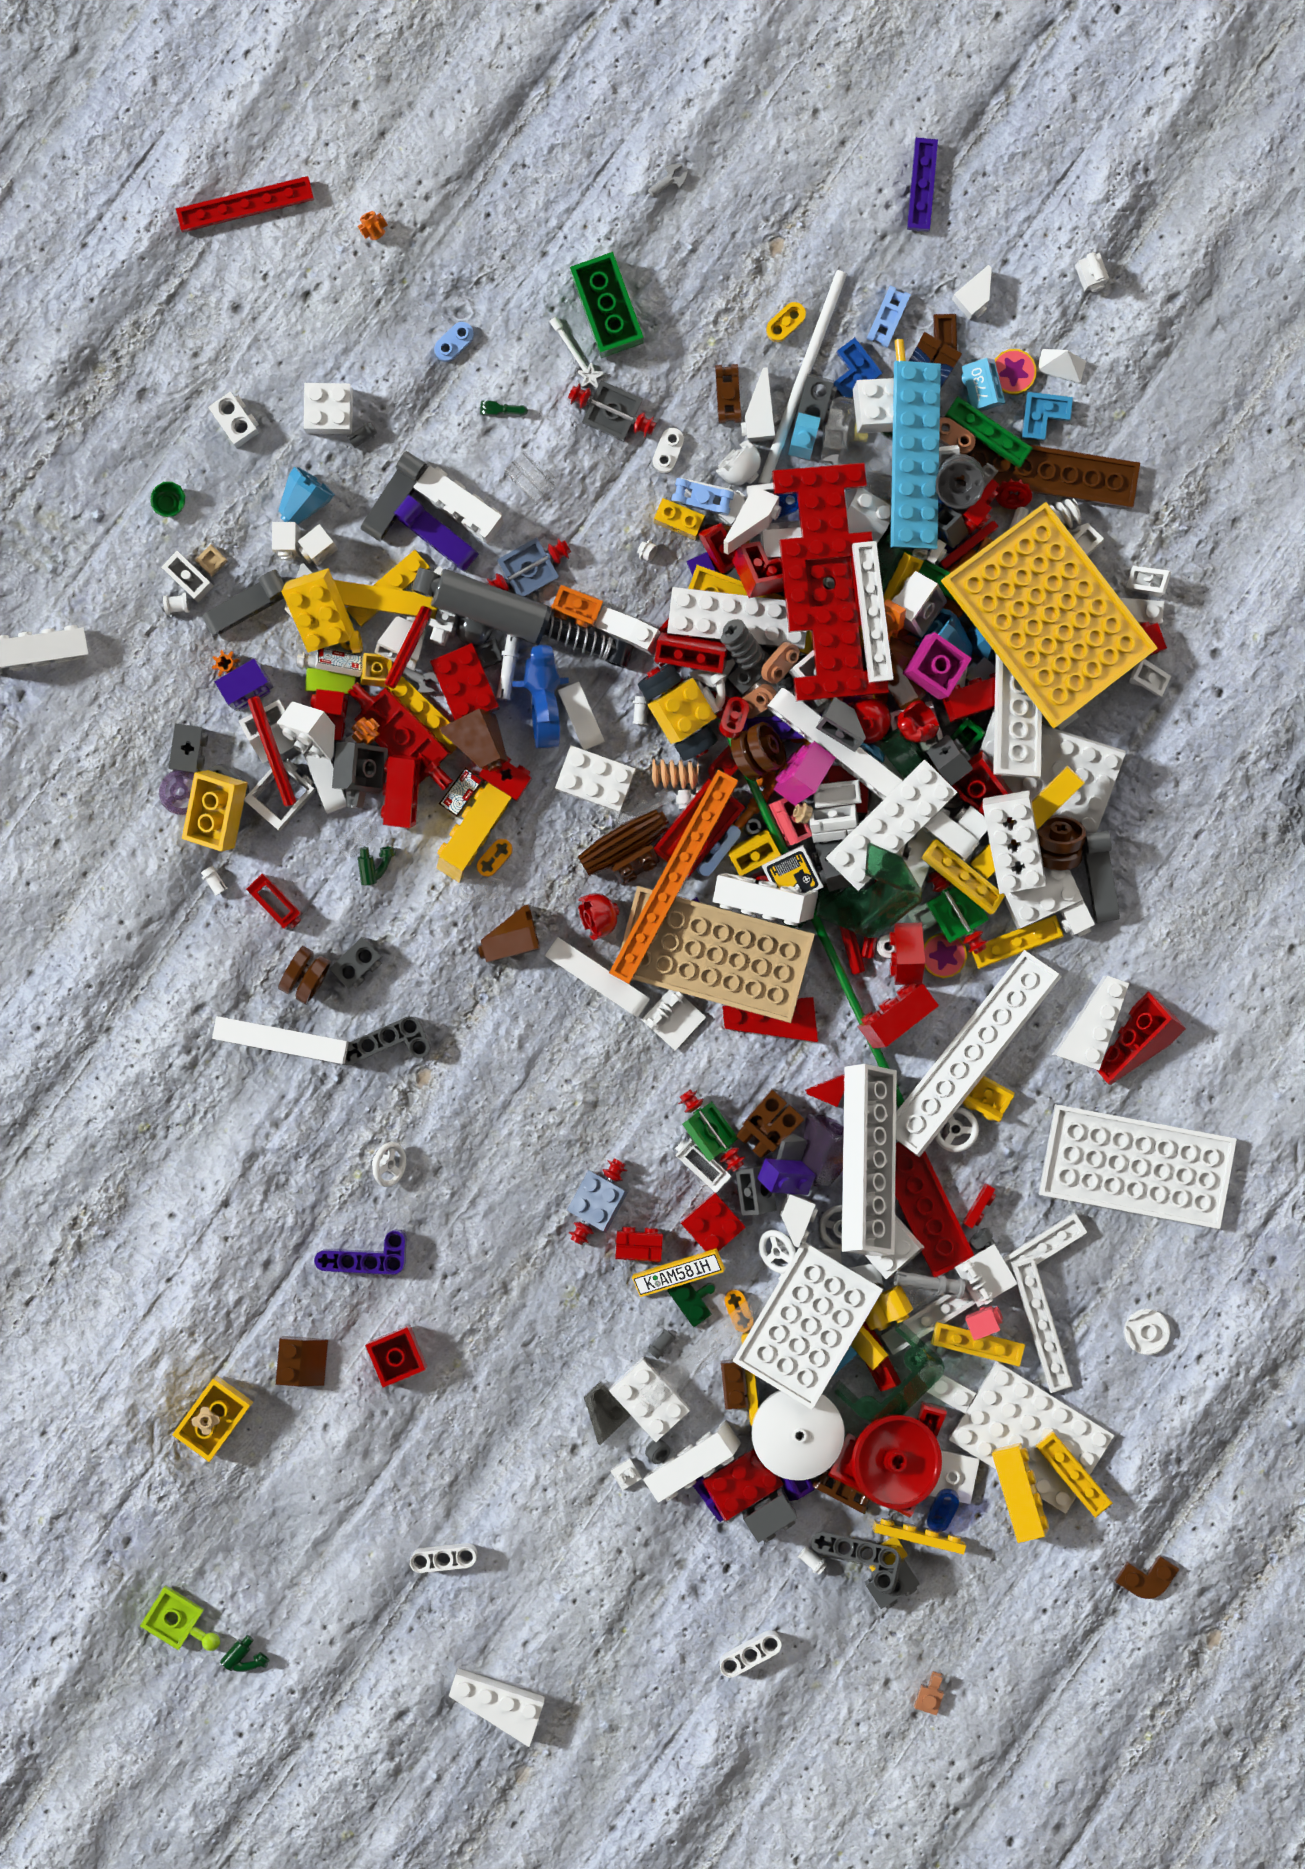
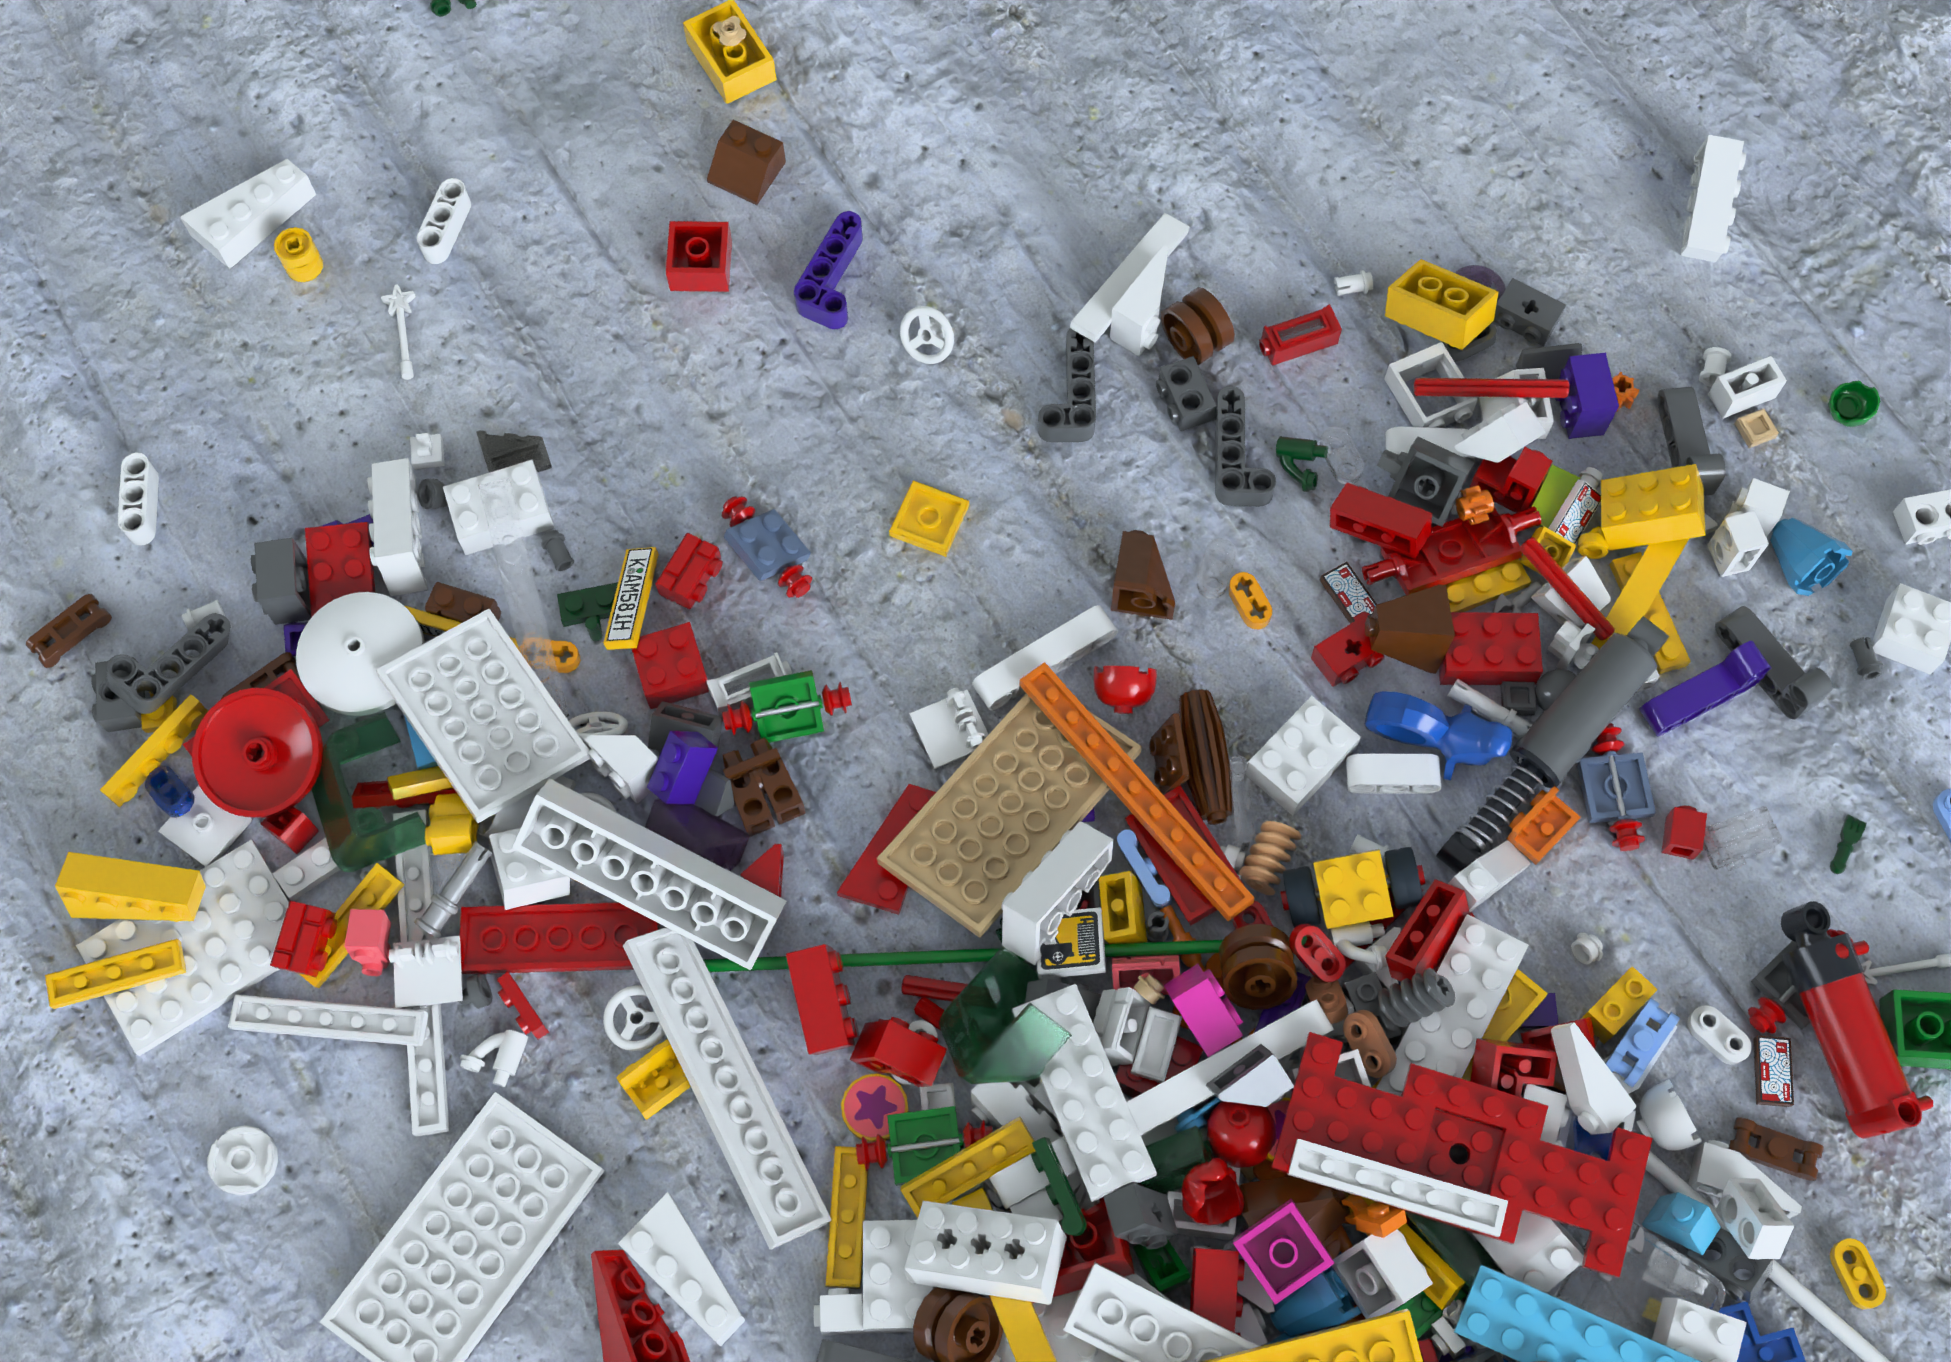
camera: 115 degrees right, 20 degrees down
white wedge [413,465,504,545] -> none
yellow wedge [436,783,511,883] -> none
none -> reddish brown plate [26,594,112,668]
none -> red brick [270,901,337,978]
none -> yellow wheel [274,227,323,282]
none -> white piece [381,284,416,380]
none -> white plant [460,1030,528,1087]
none -> yellow tile [889,480,969,557]
none -> dark green plate [1031,1137,1087,1236]
none -> white slope [1110,245,1169,357]
none -> dark grey beam [1215,386,1276,507]
none -> dark grey slope [1516,343,1582,379]
none -> red brick [1661,805,1707,860]
none -> white brick [1715,1178,1794,1259]
none -> tile [1753,1036,1794,1107]
none -> red piece [1781,901,1933,1139]

